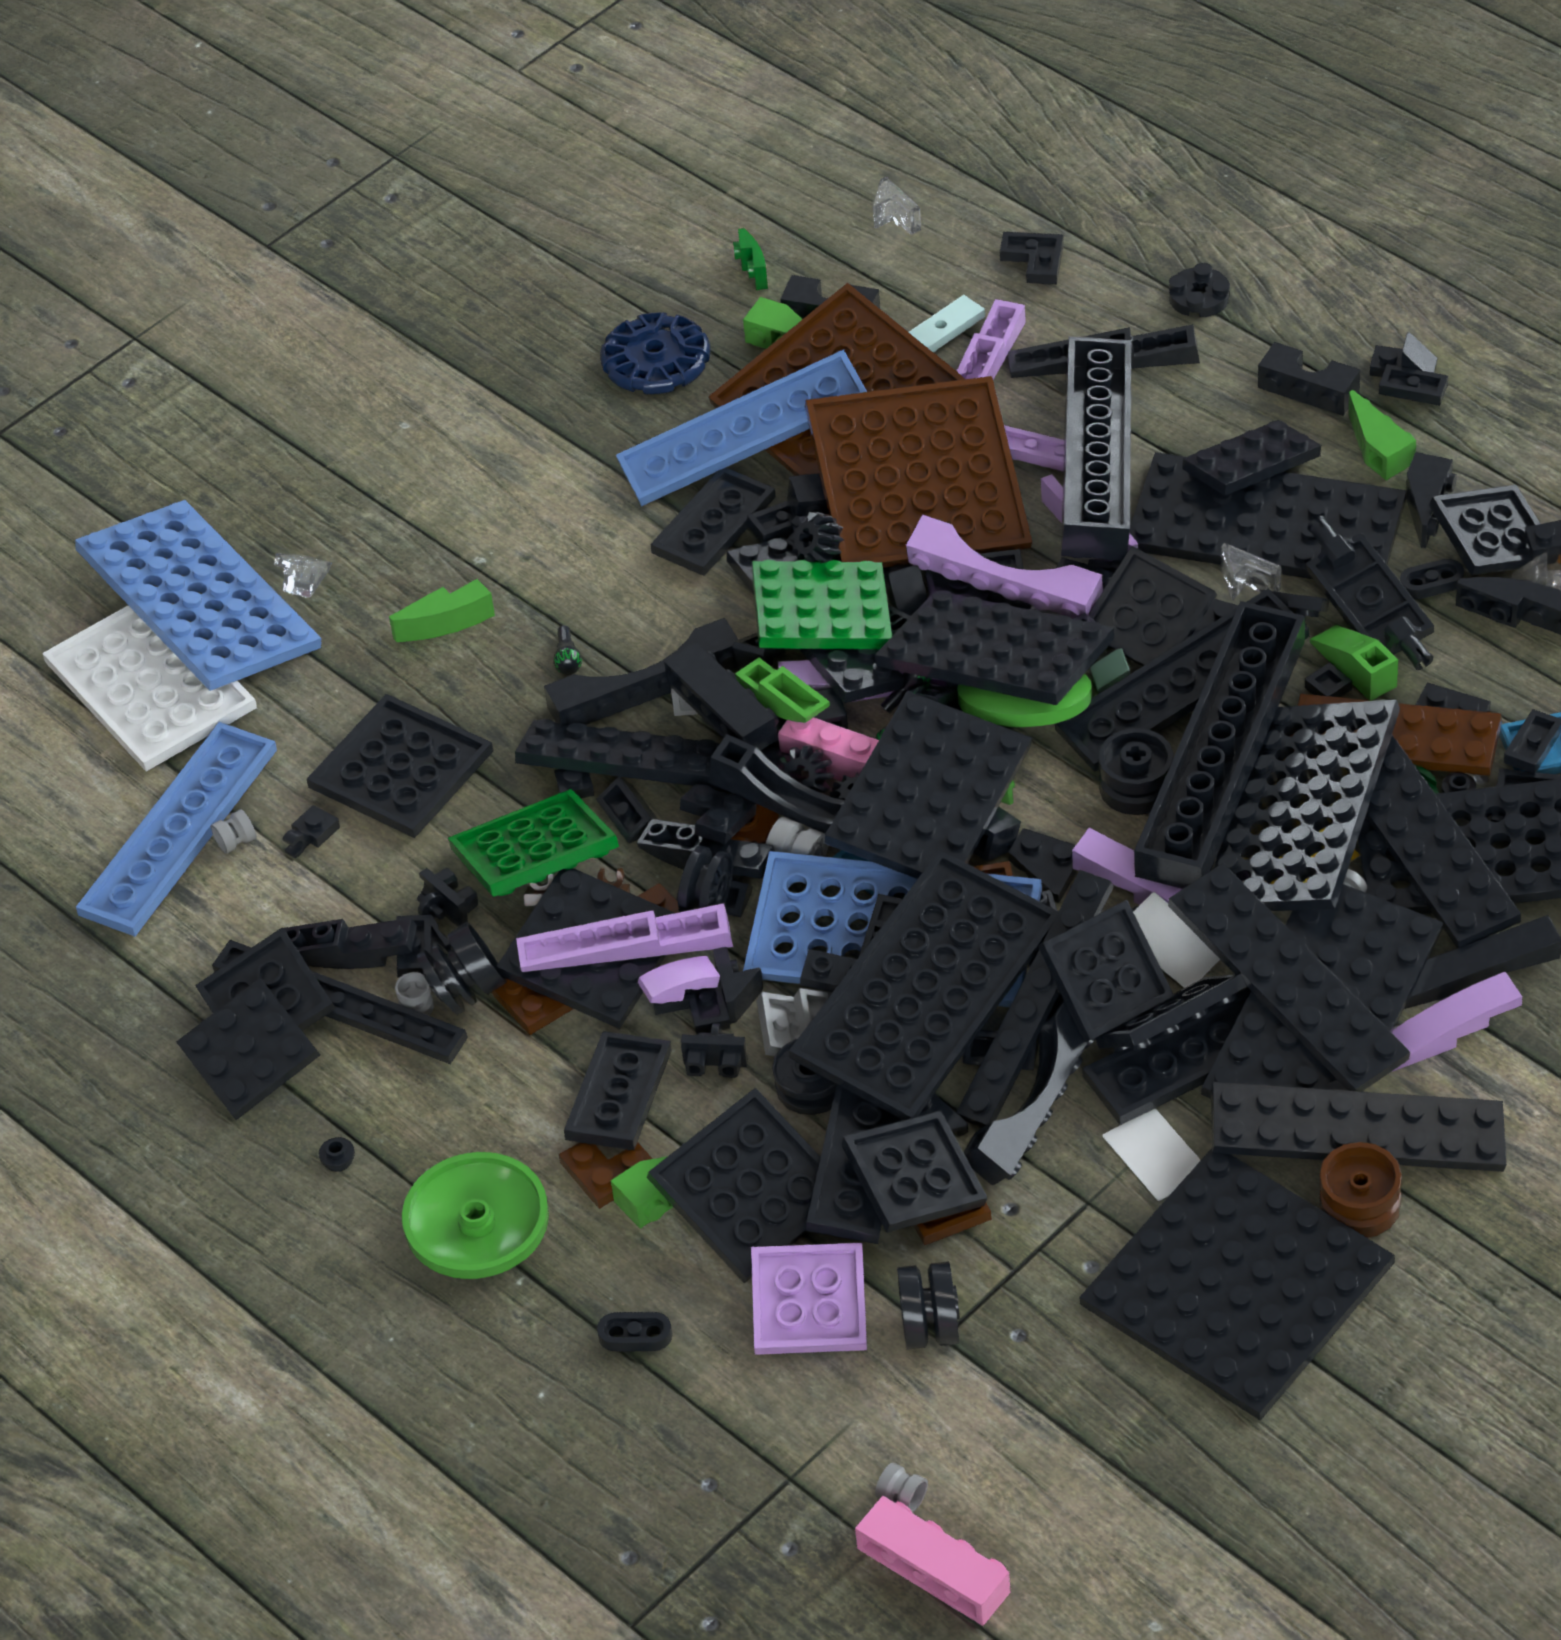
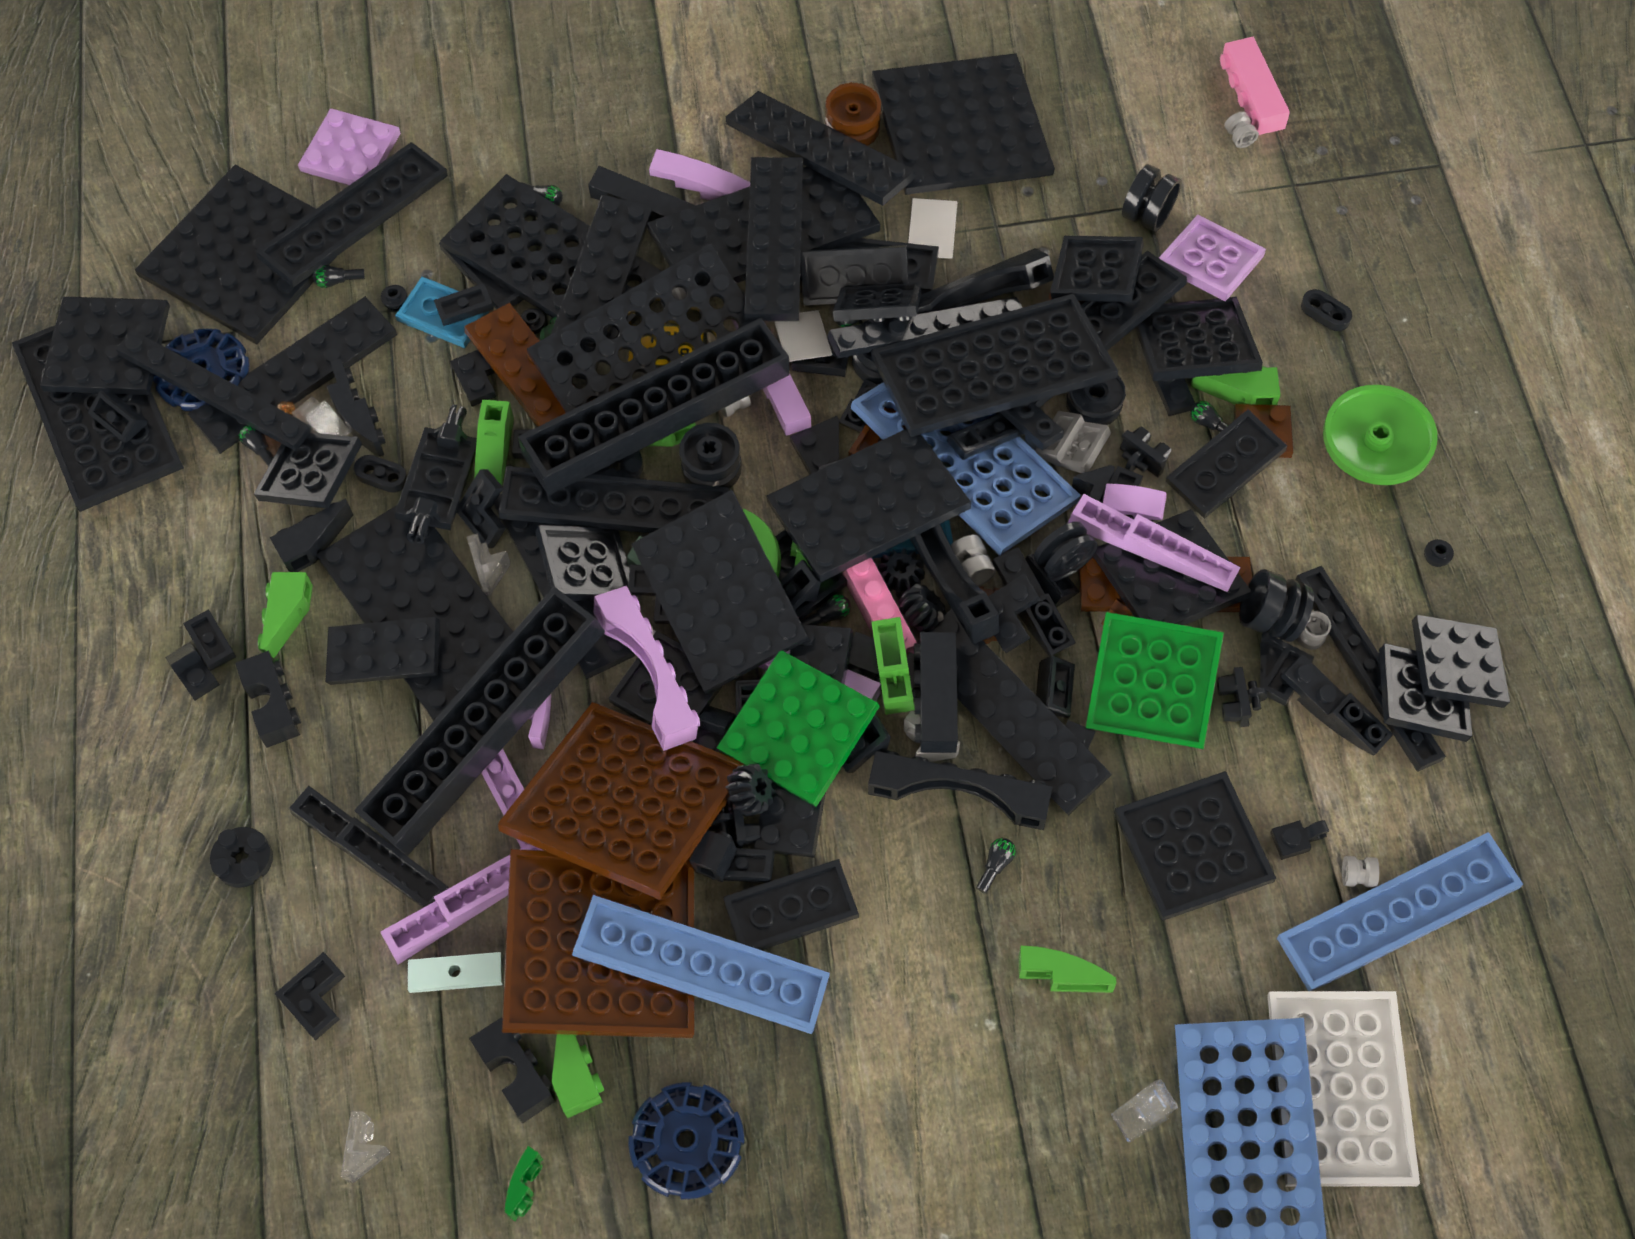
camera: 145 degrees left, 15 degrees up
none -> black piece [1190,401,1228,432]

